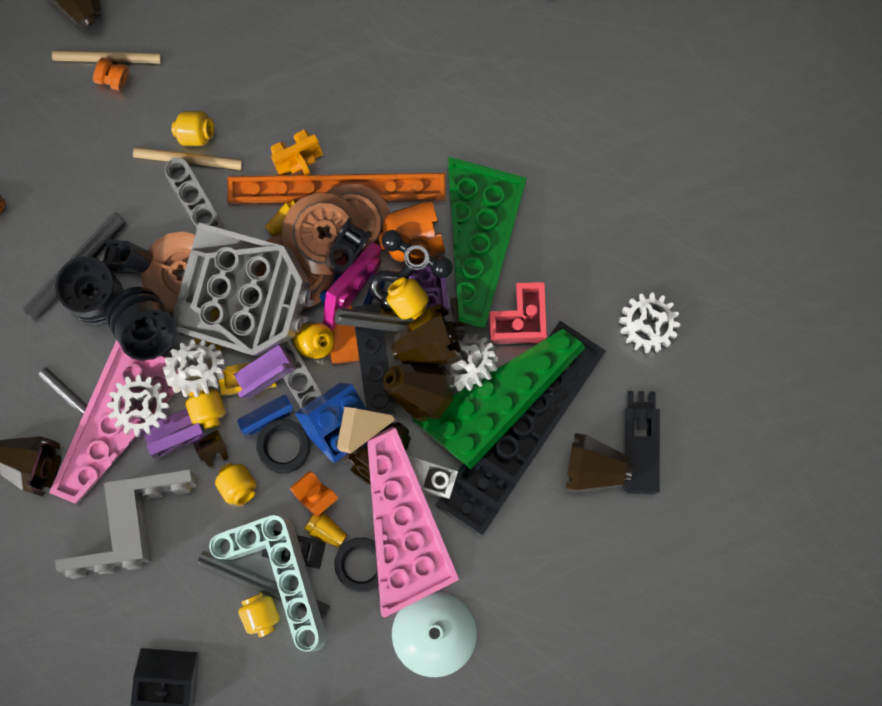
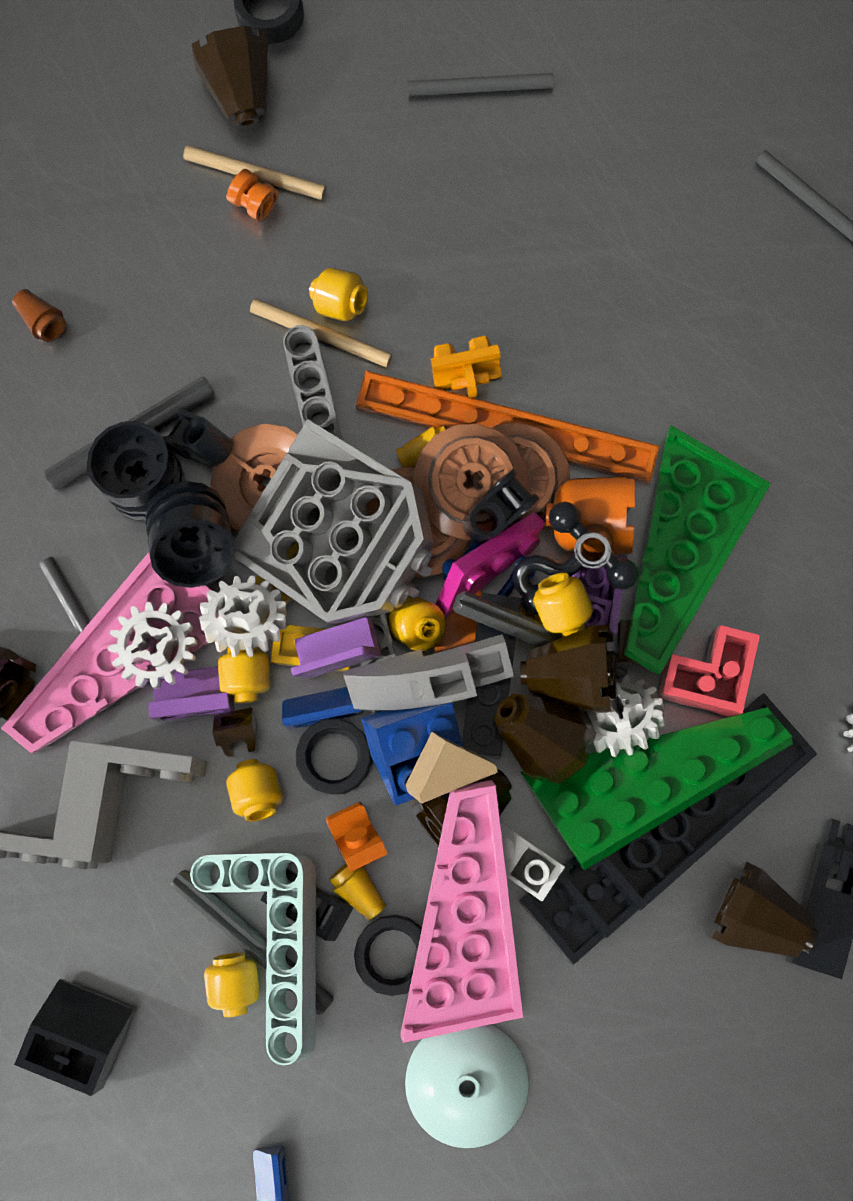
camera: 25 degrees right, 0 degrees up
none -> light grey slope [343,635,514,710]

